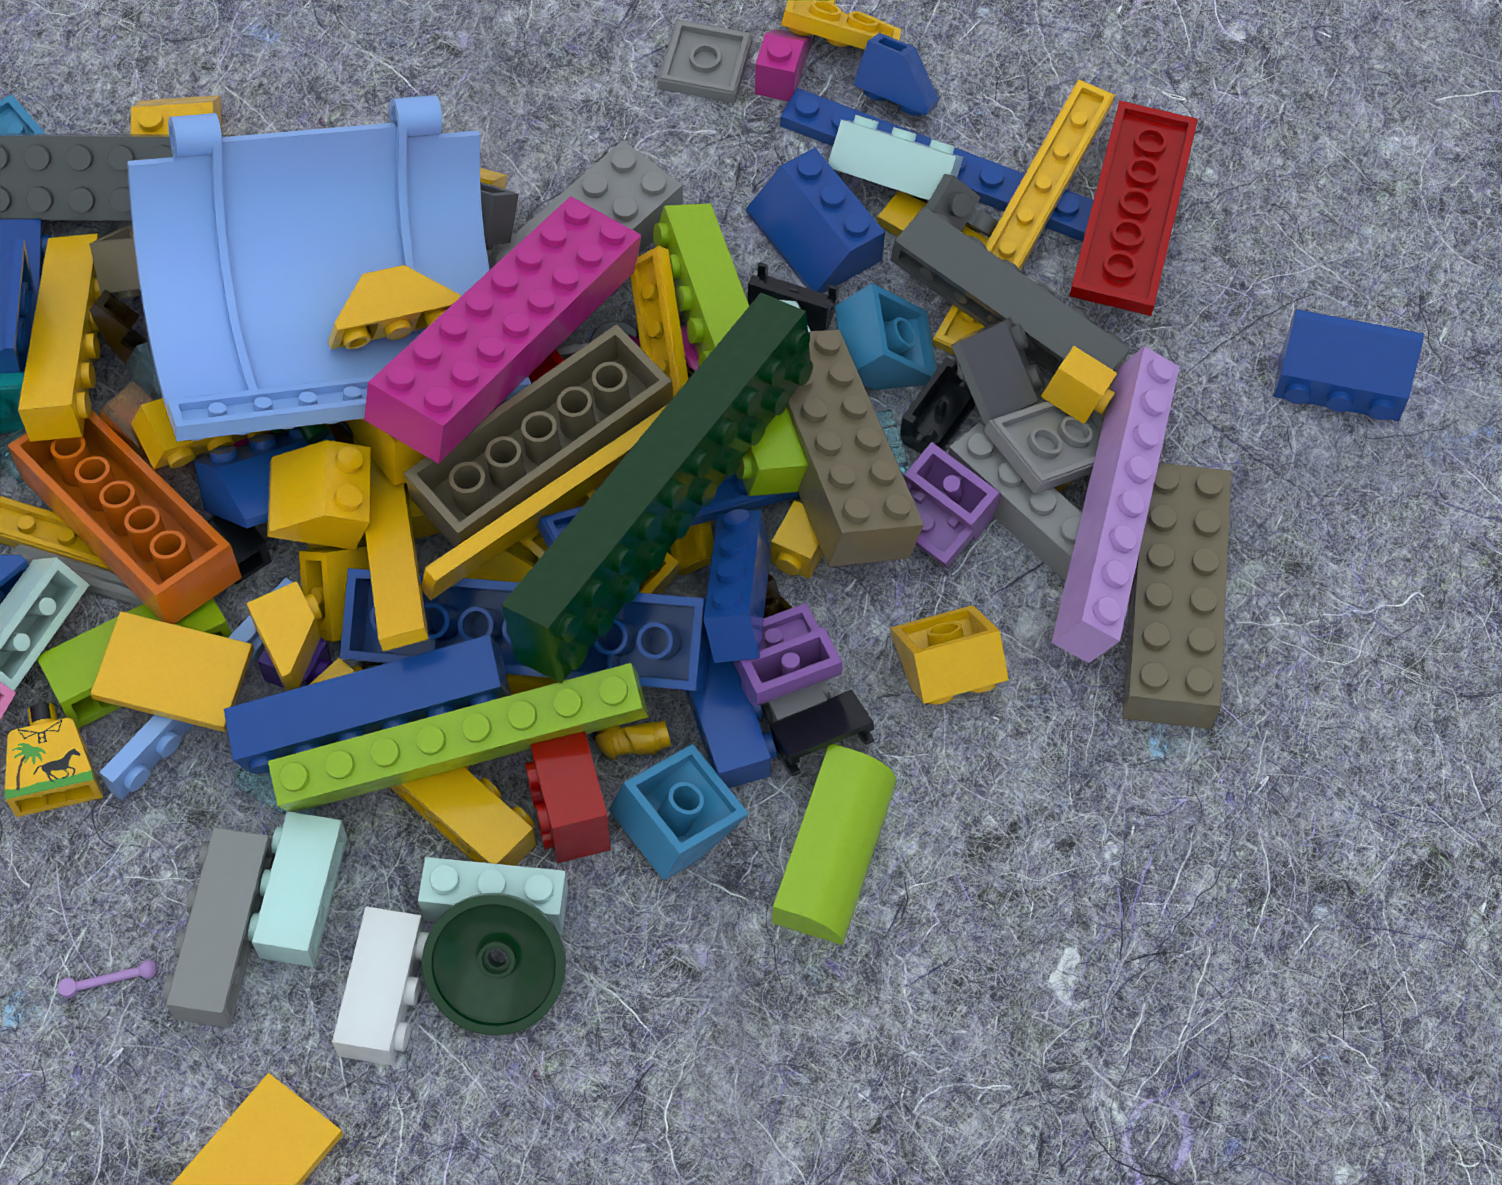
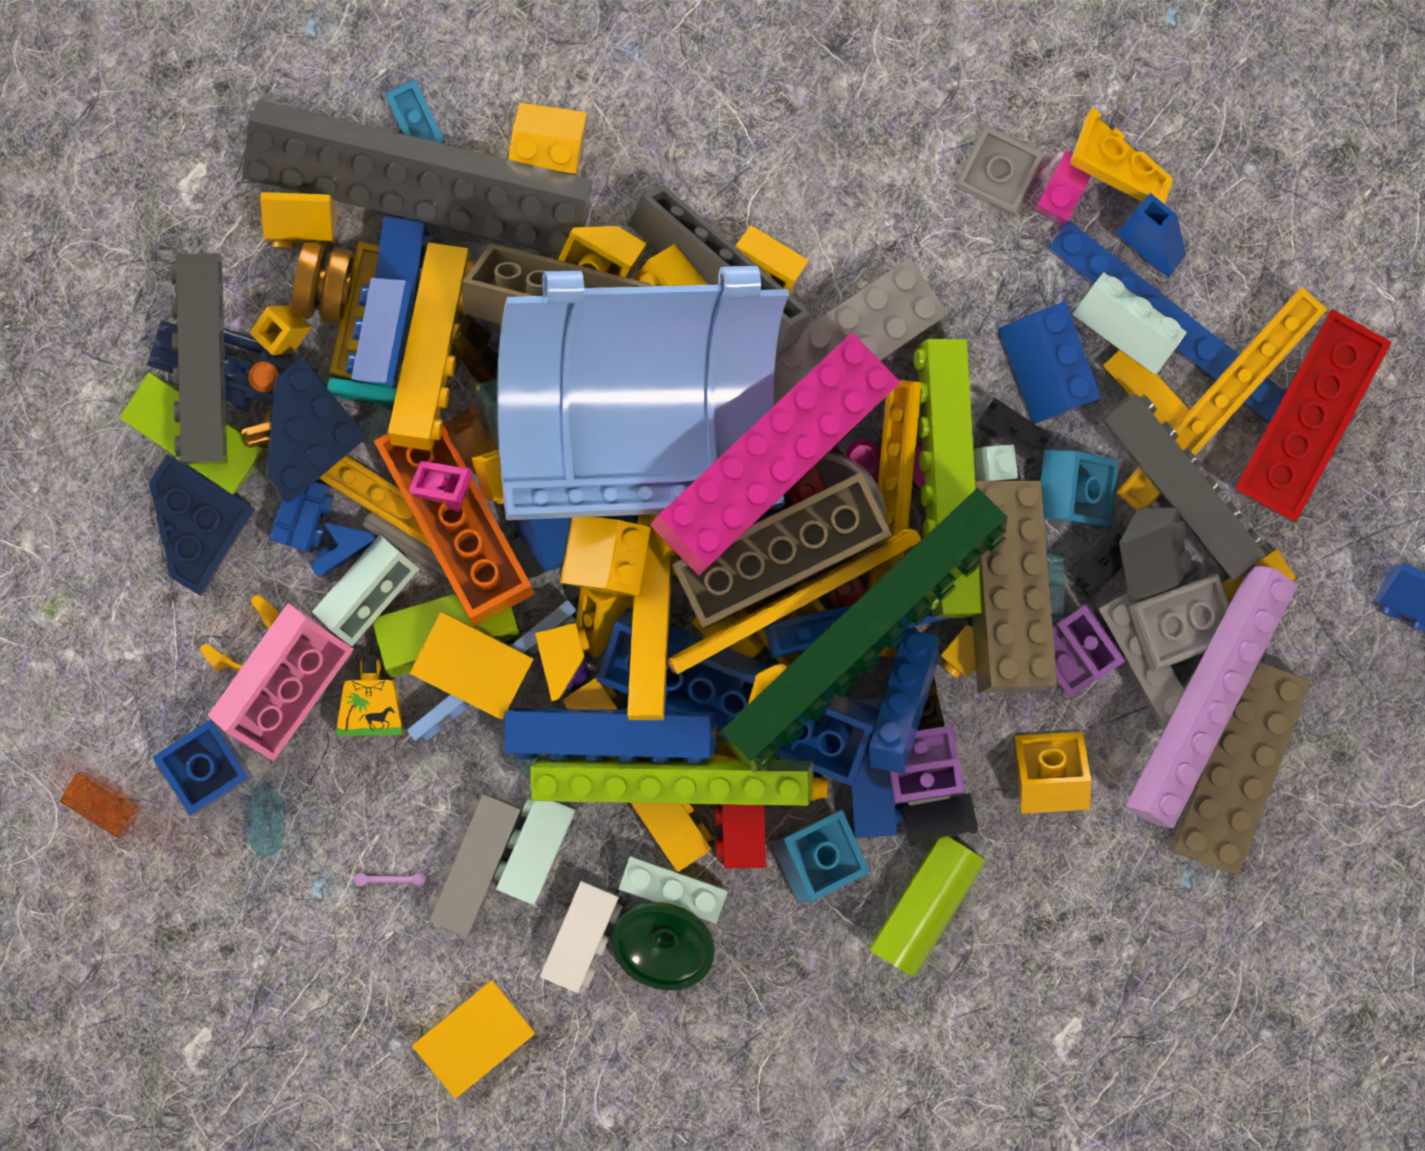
camera: 20 degrees right, 25 degrees up
yellow slope [328,265,461,349] -> none
dark grey plate [926,174,998,238] -> none
yellow brick [1041,346,1117,424] -> none
none -> dark pink slope [408,461,473,512]

